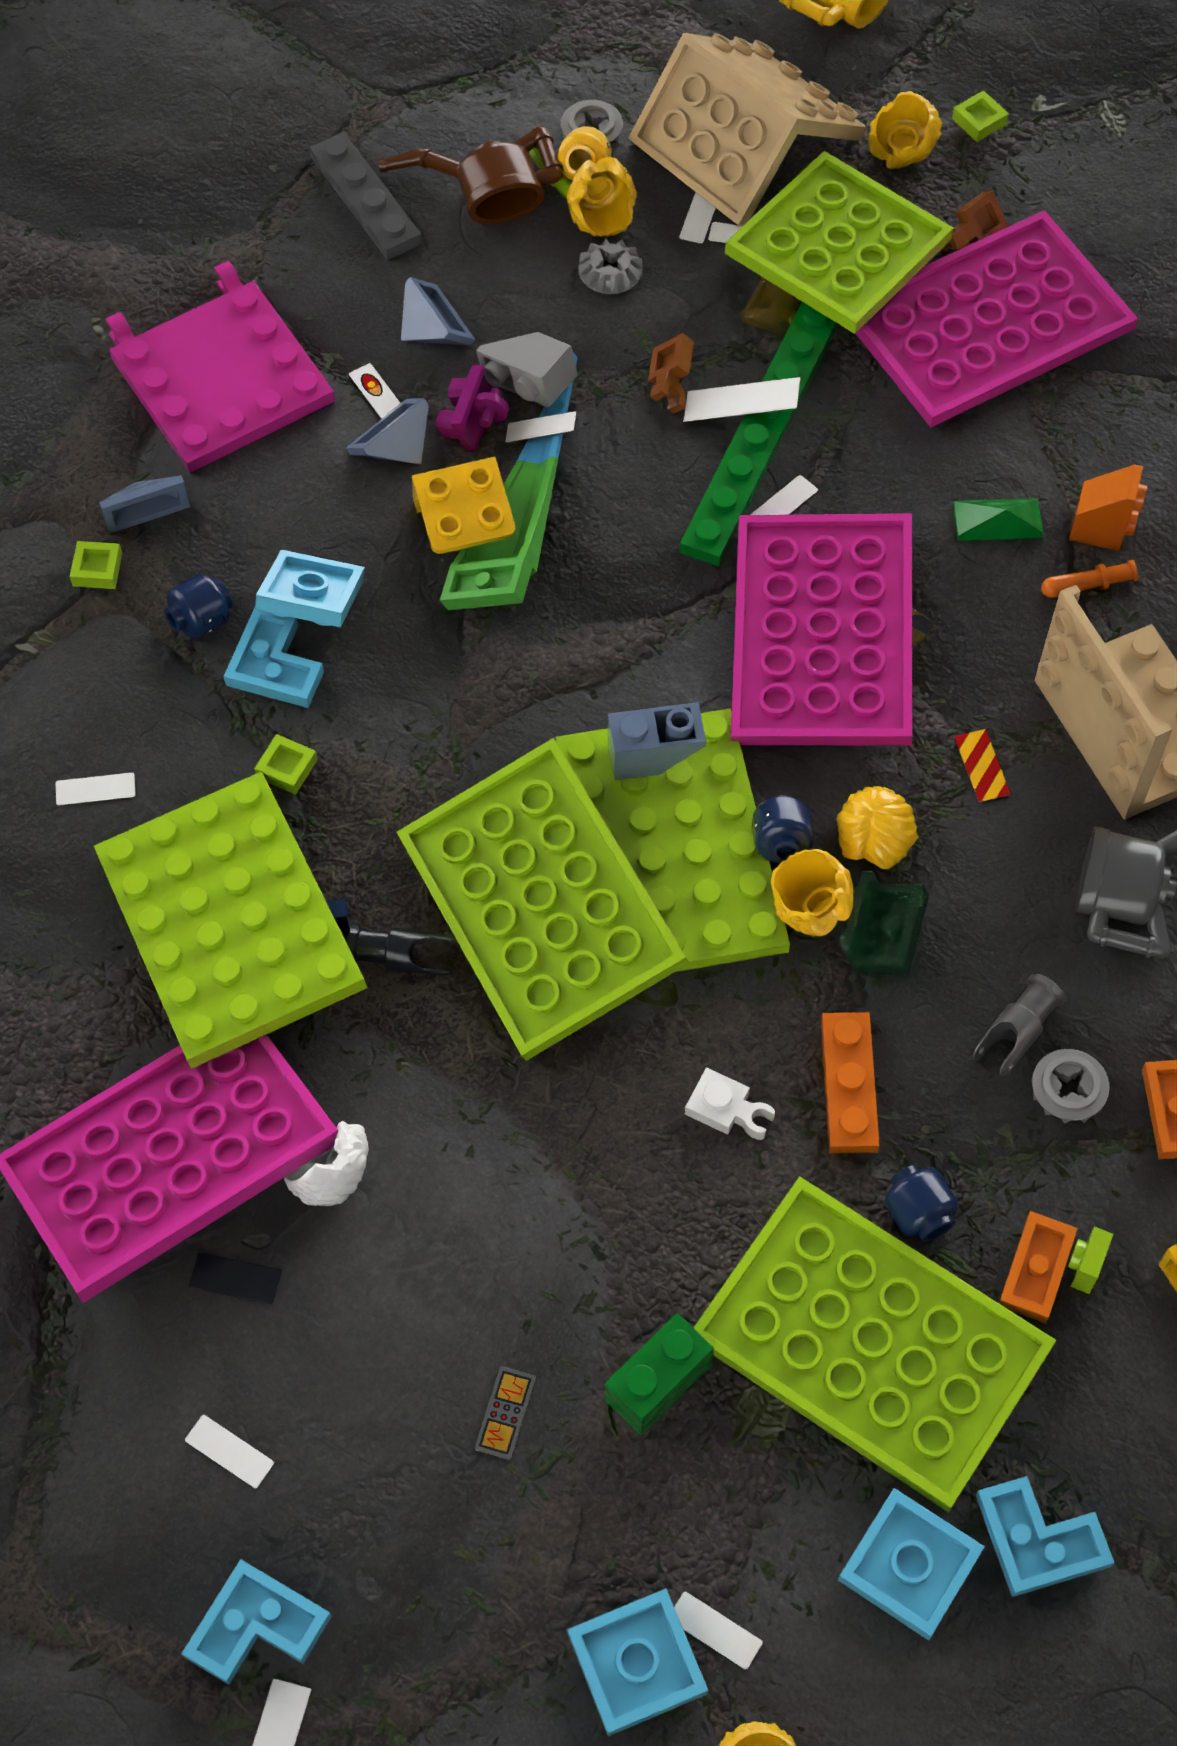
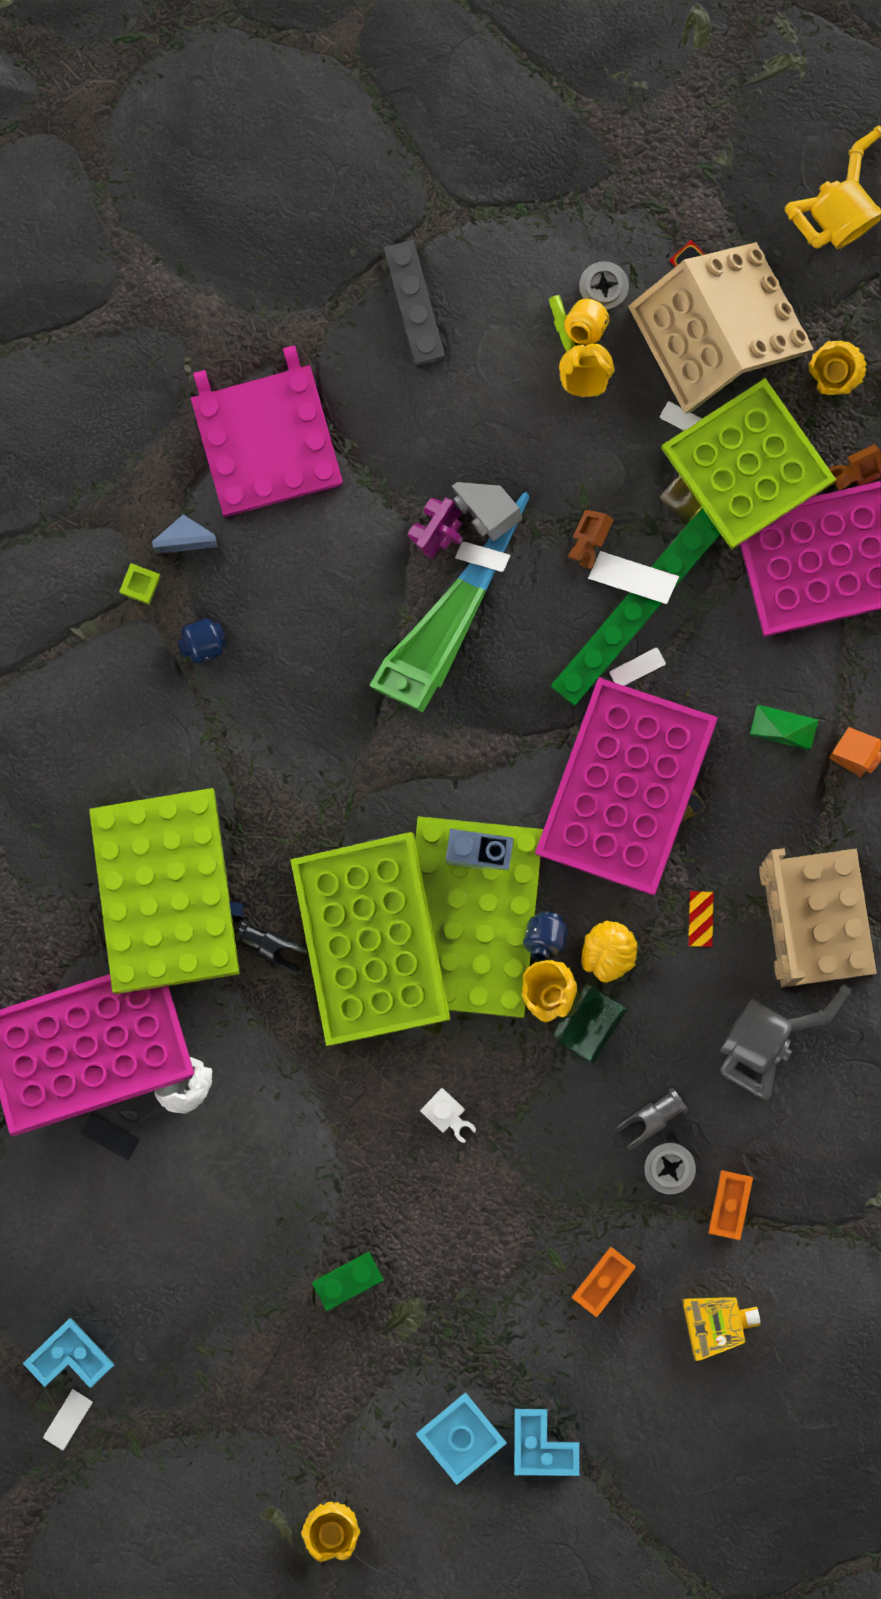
camera: 20 degrees right, 20 degrees up
white sticker [56,773,135,805] -> none
white sticker [185,1415,274,1488] -> none
medium azure plate [223,606,324,708] -> none
lime plate [254,734,317,795] -> none
medium azure plate [255,550,365,627] -> none
sand blue slope [346,398,429,464] -> none
white sticker [349,363,401,419] -> none
reddish brown piece [377,126,564,224] -> none
sand blue slope [401,277,475,346] -> none
yellow bracket [412,457,515,554] -> none
sticker [474,1366,536,1460] -> none
medium azure plate [567,1589,708,1736] -> none
light grey gear [578,238,643,294] -> none
white sticker [674,1592,763,1669] -> none
white sticker [679,192,716,244] -> none
lime plate [694,1176,1057,1513] -> none
orange plate [821,1012,879,1154] -> none
dark blue head [885,1165,959,1243] -> none
orange piece [1041,560,1138,598] -> none
lime plate [1067,1226,1113,1294] -> none

